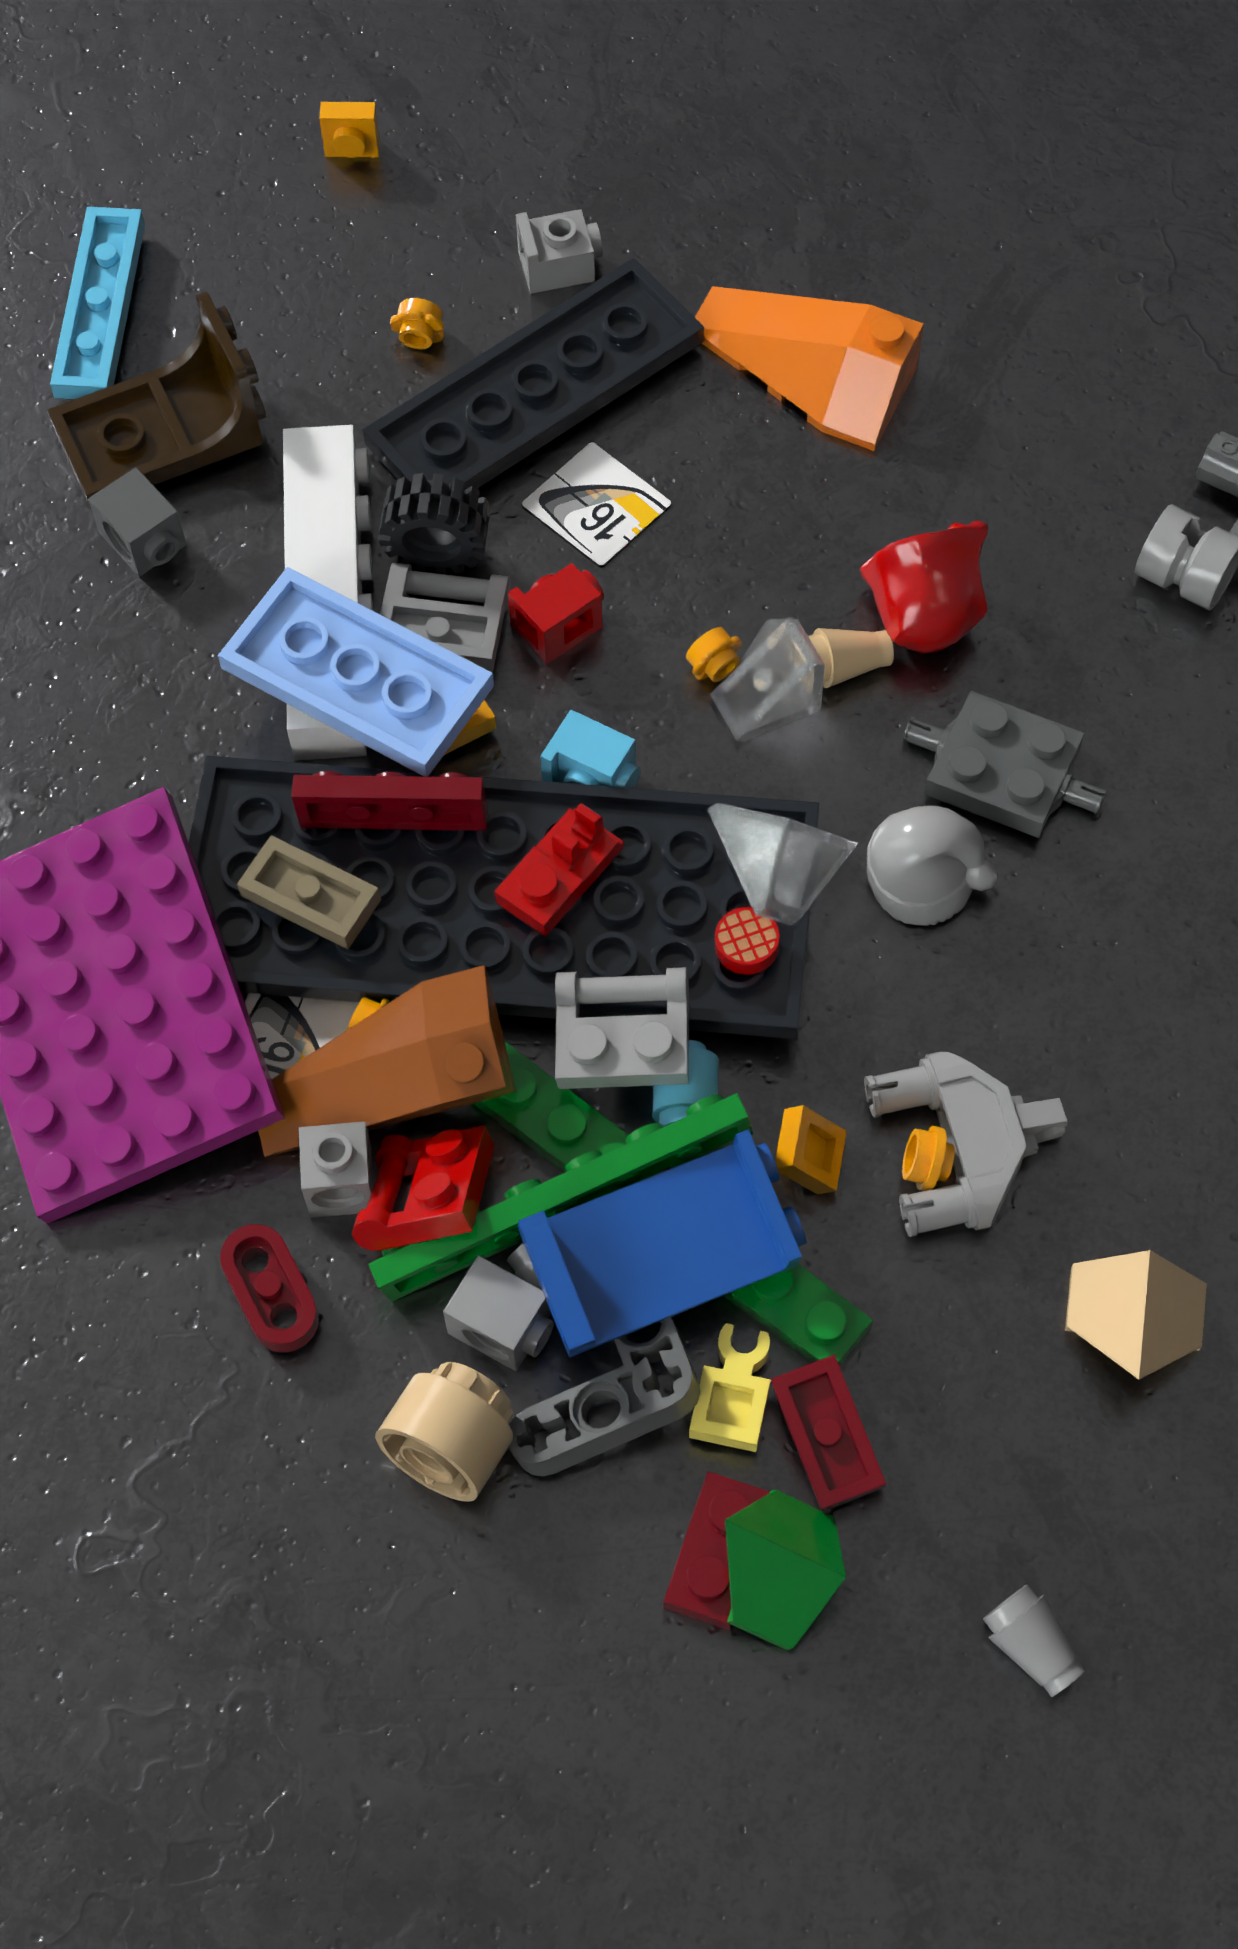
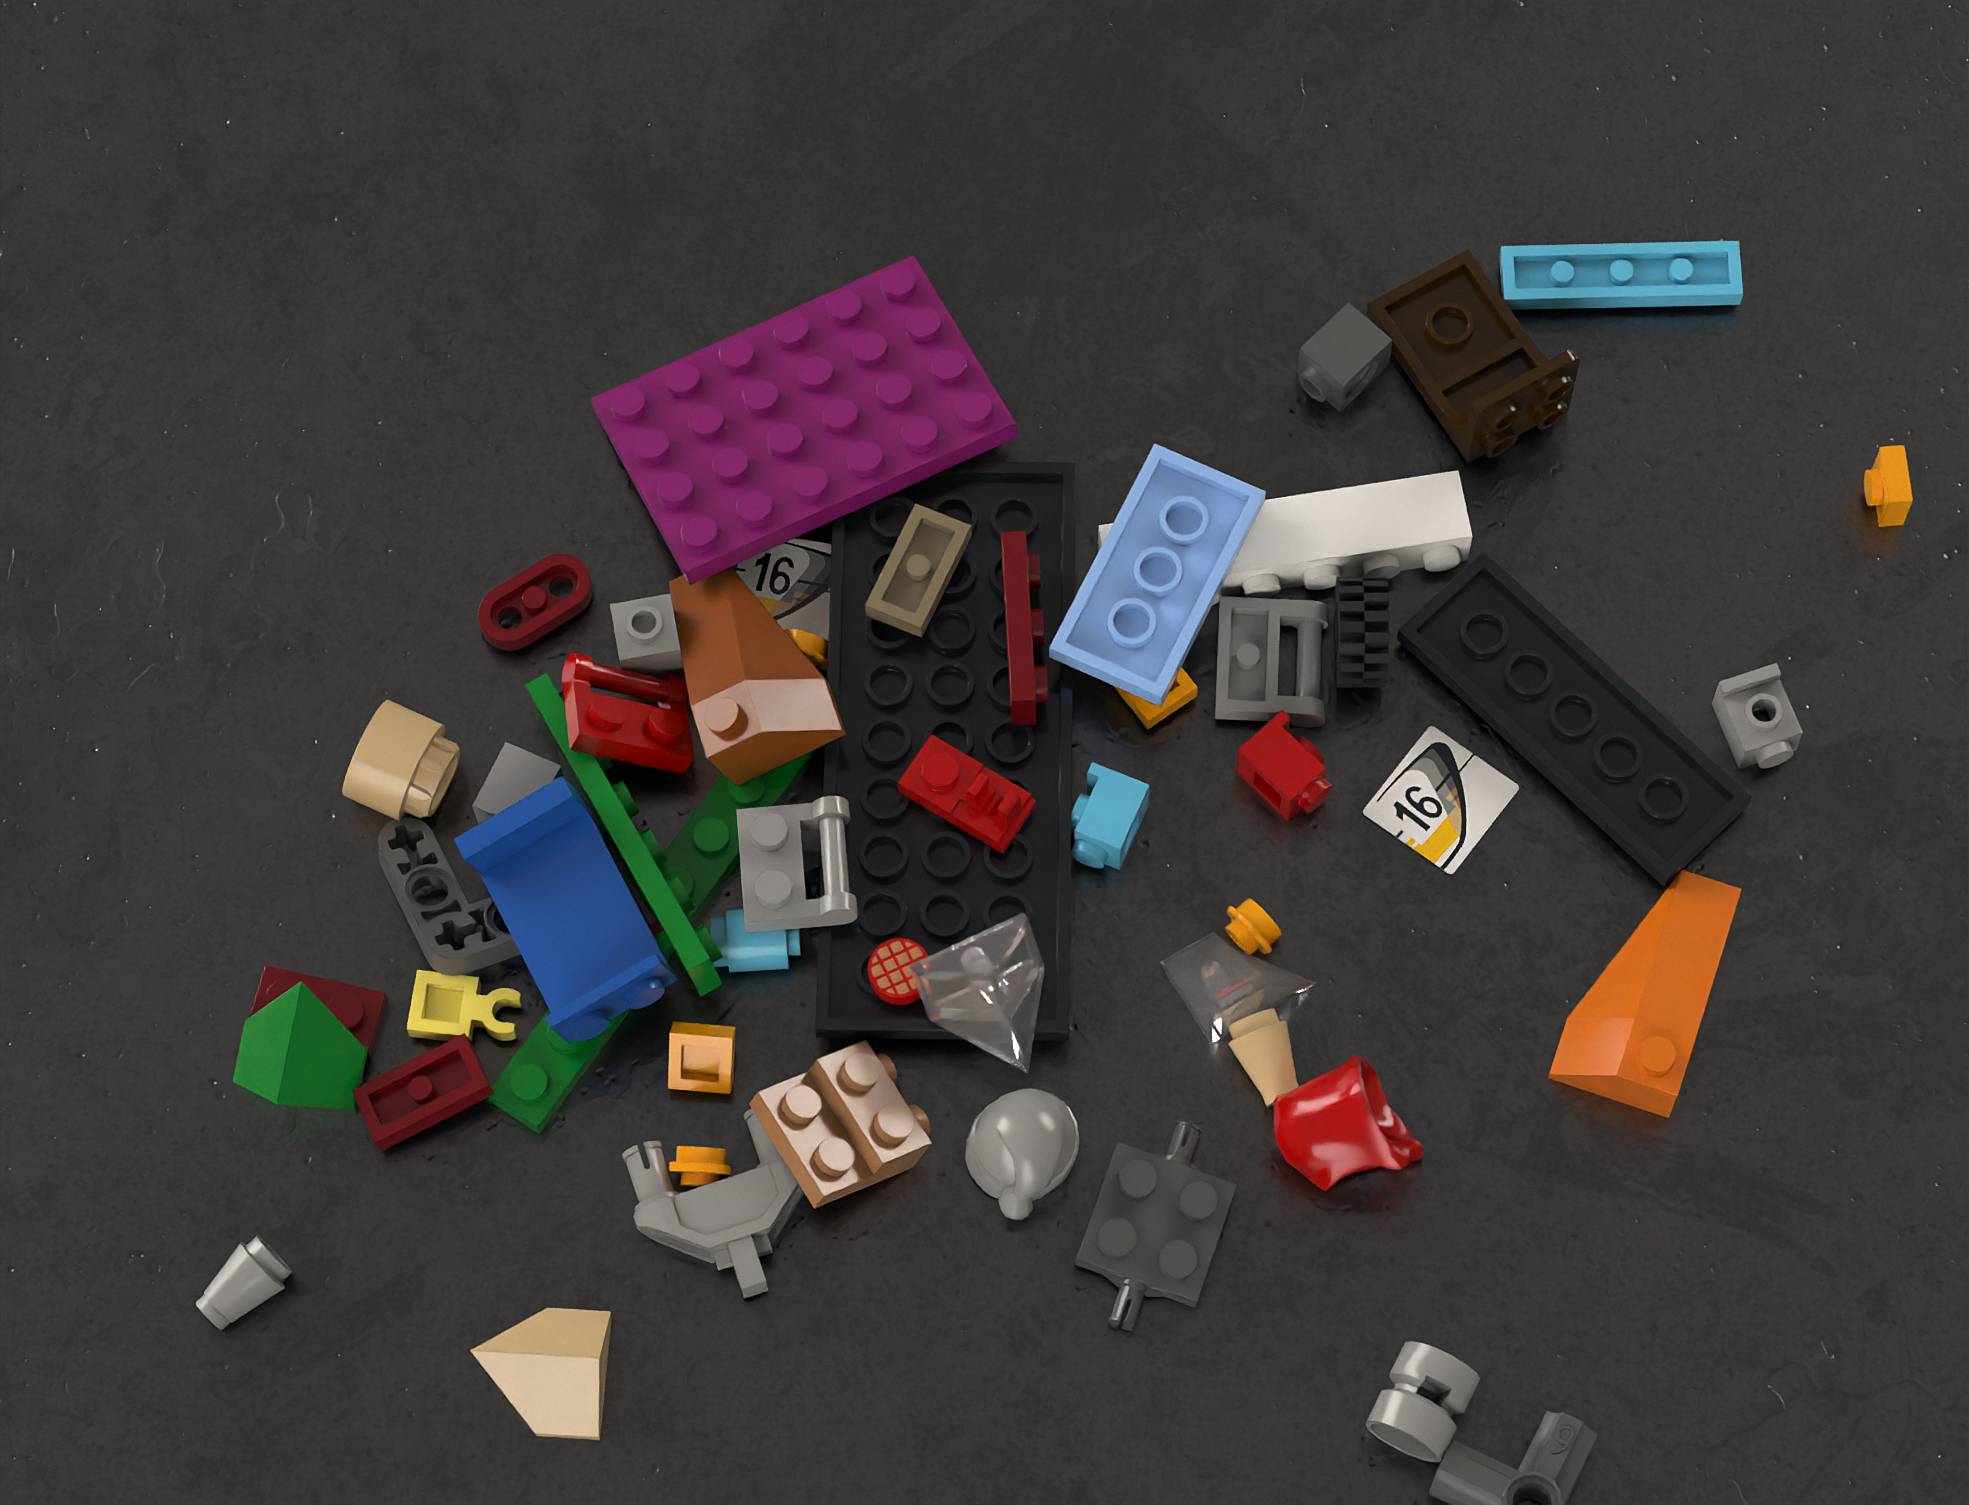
camera: 85 degrees right, 5 degrees up
light orange plate [390,298,445,349] -> none
none -> medium nougat plate [749,1040,932,1209]

